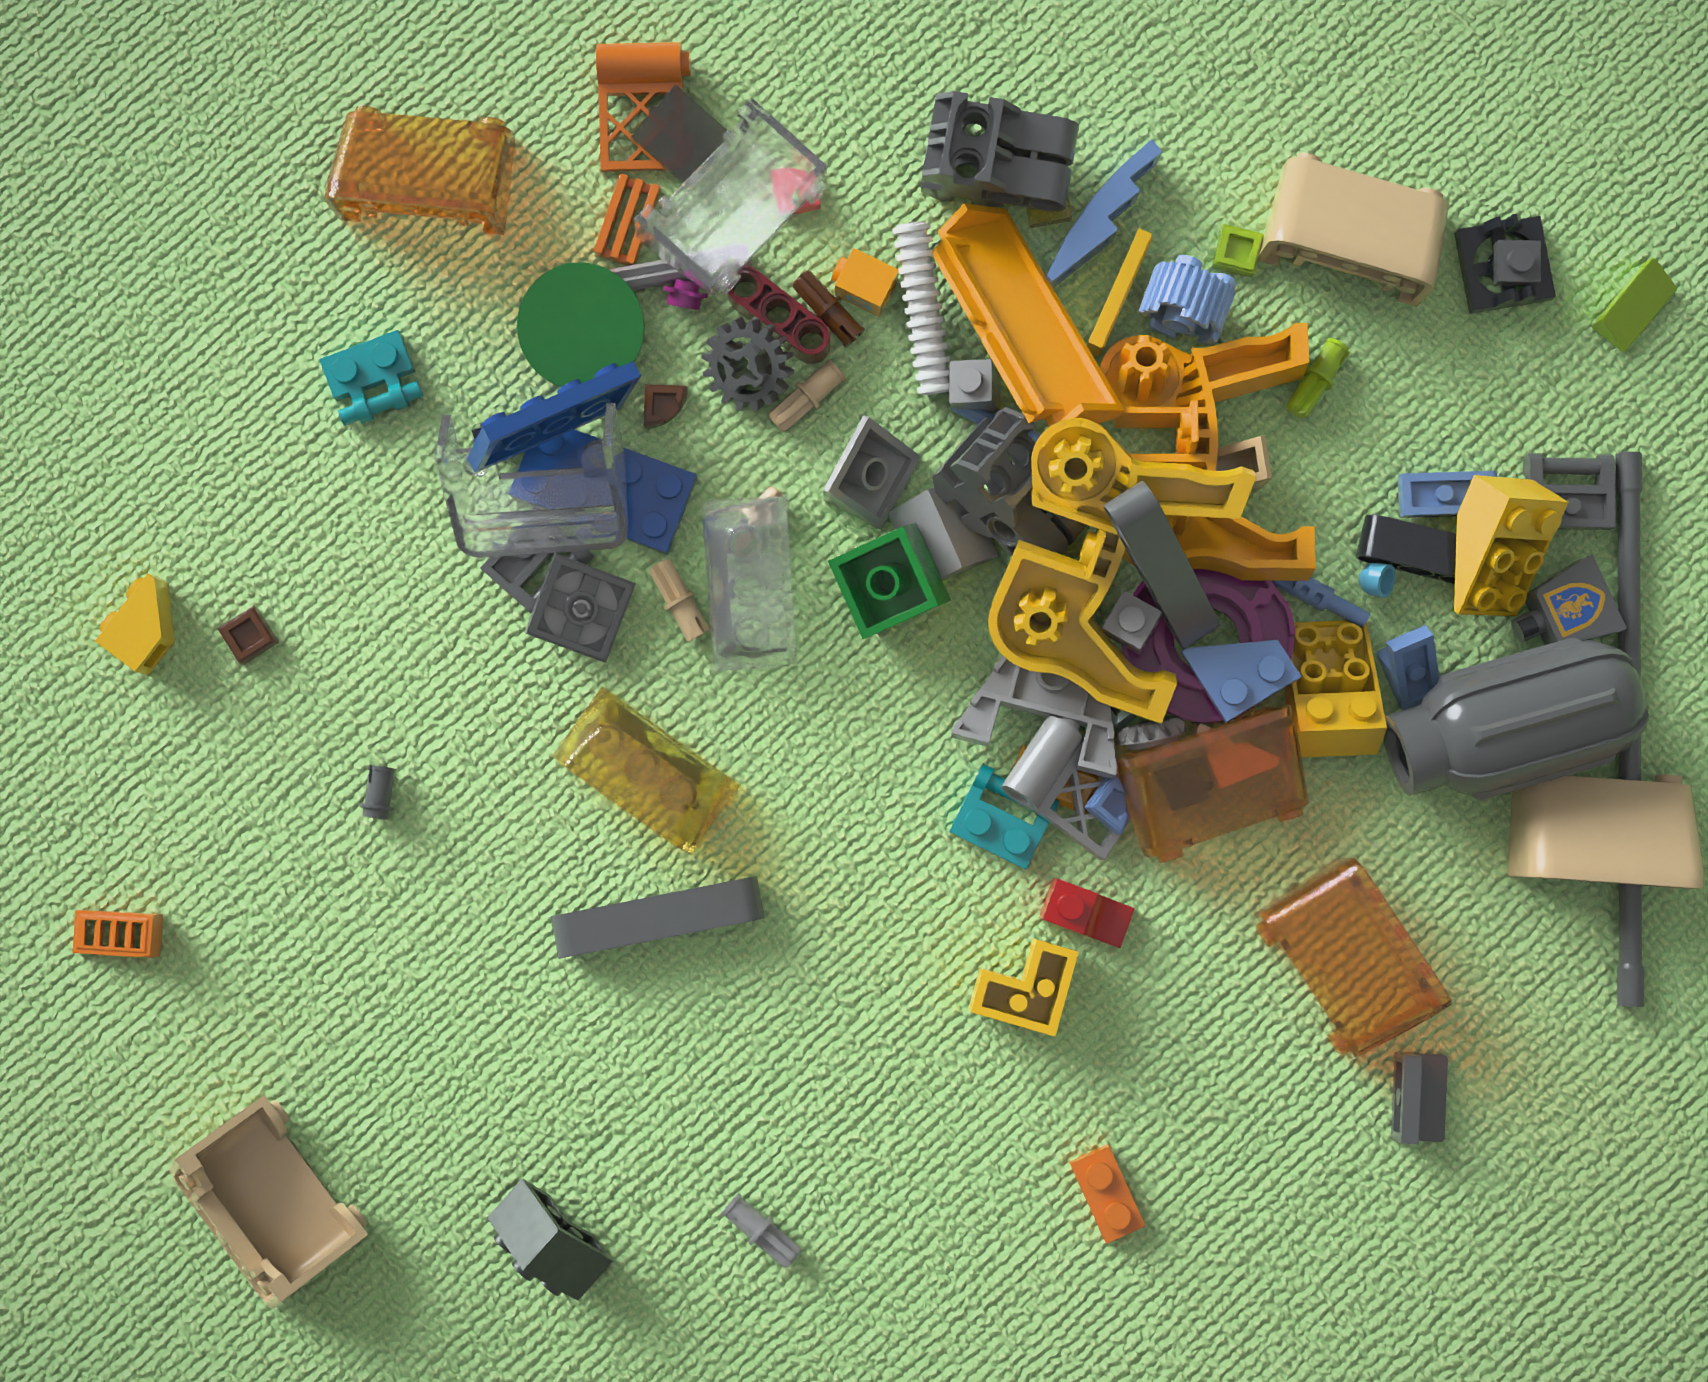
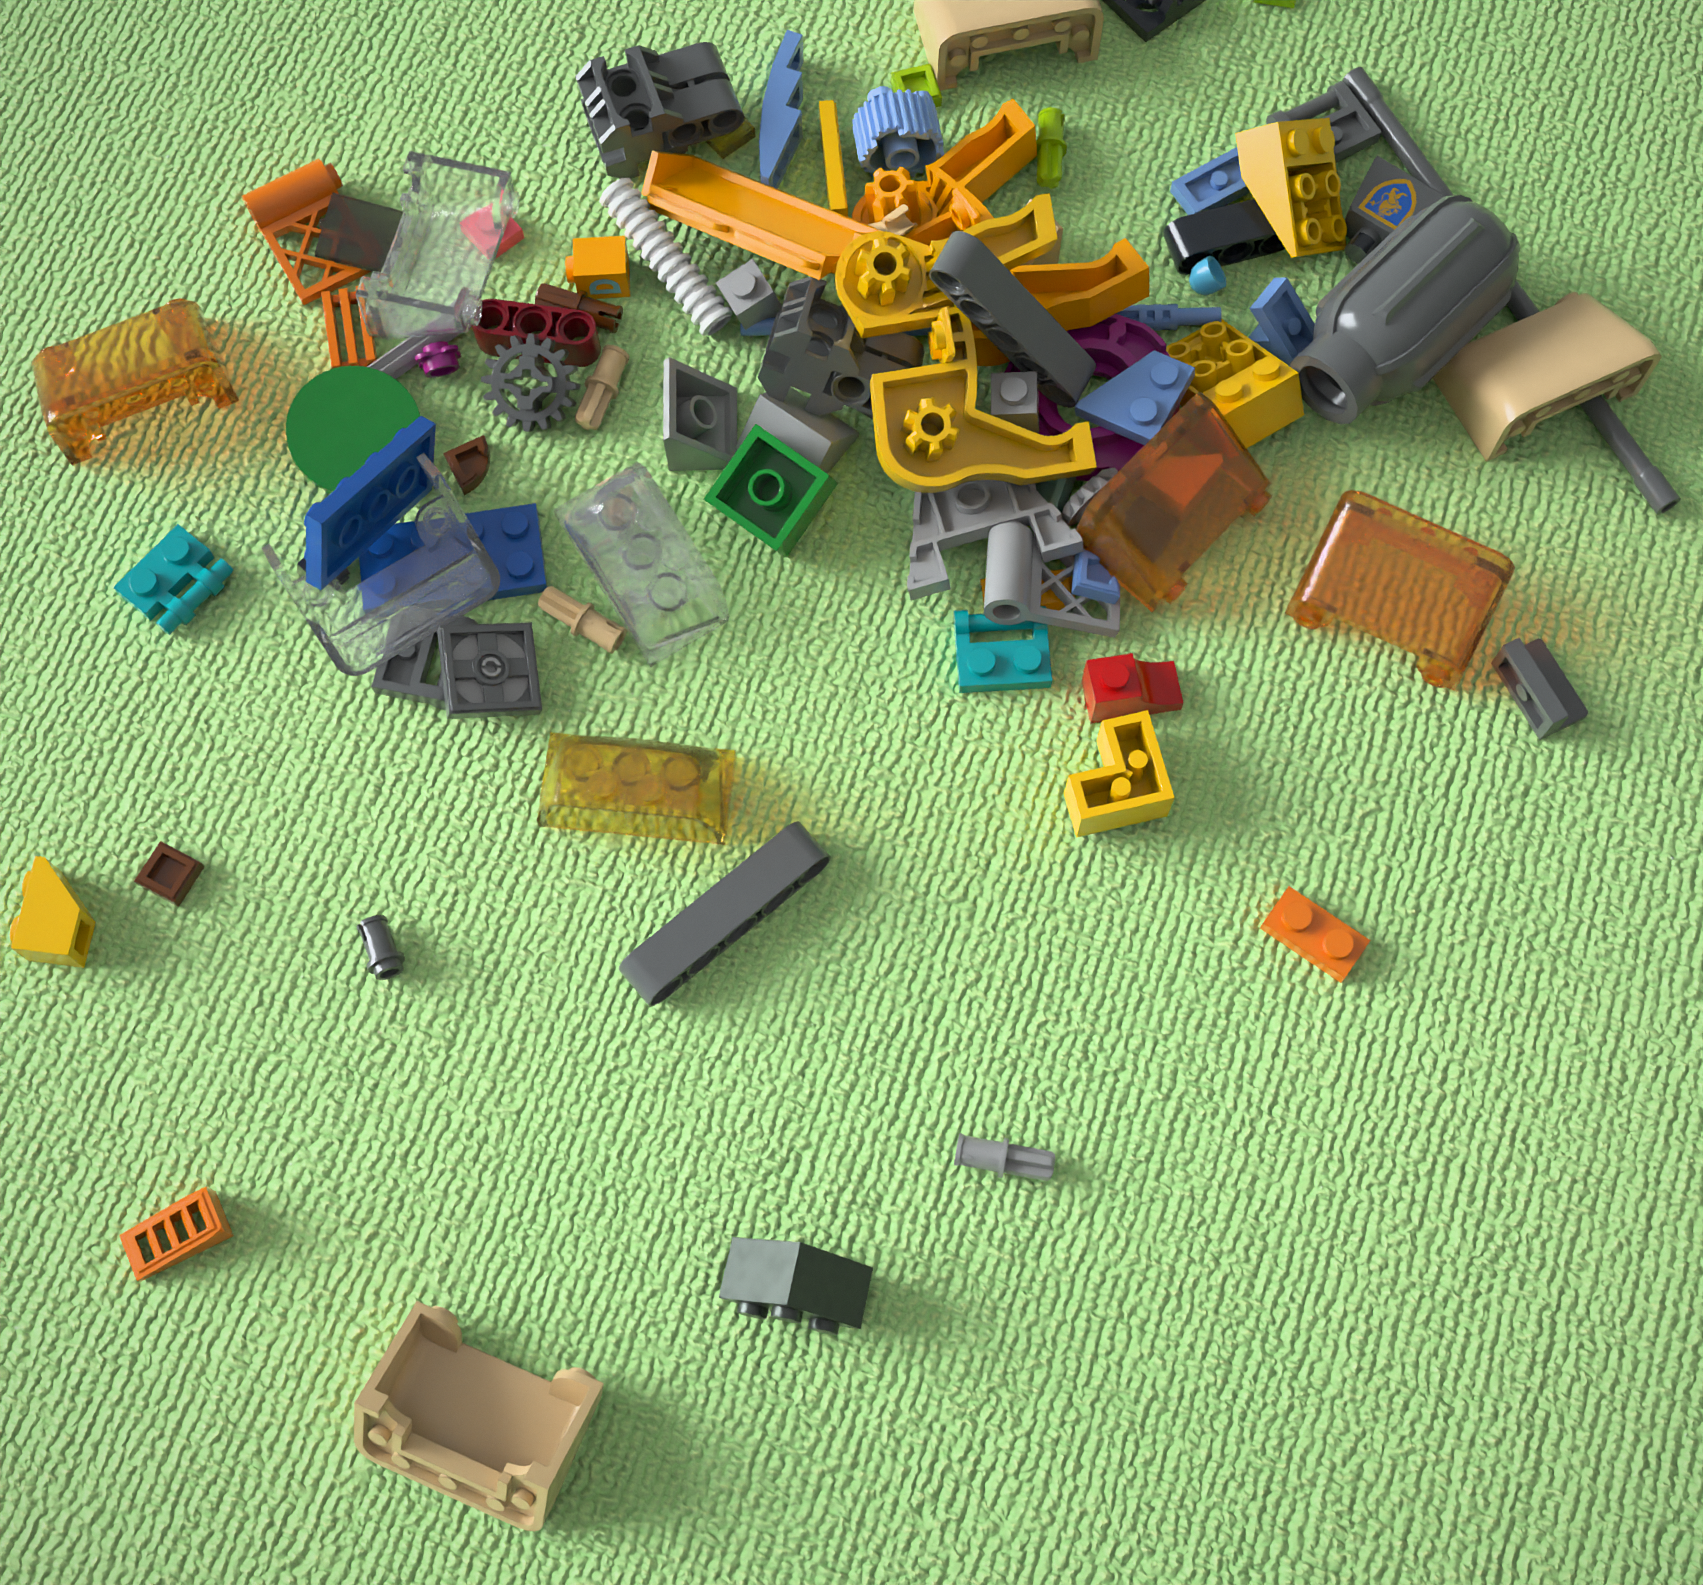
camera: 30 degrees left, 15 degrees down
none -> tan hand [868,204,918,236]

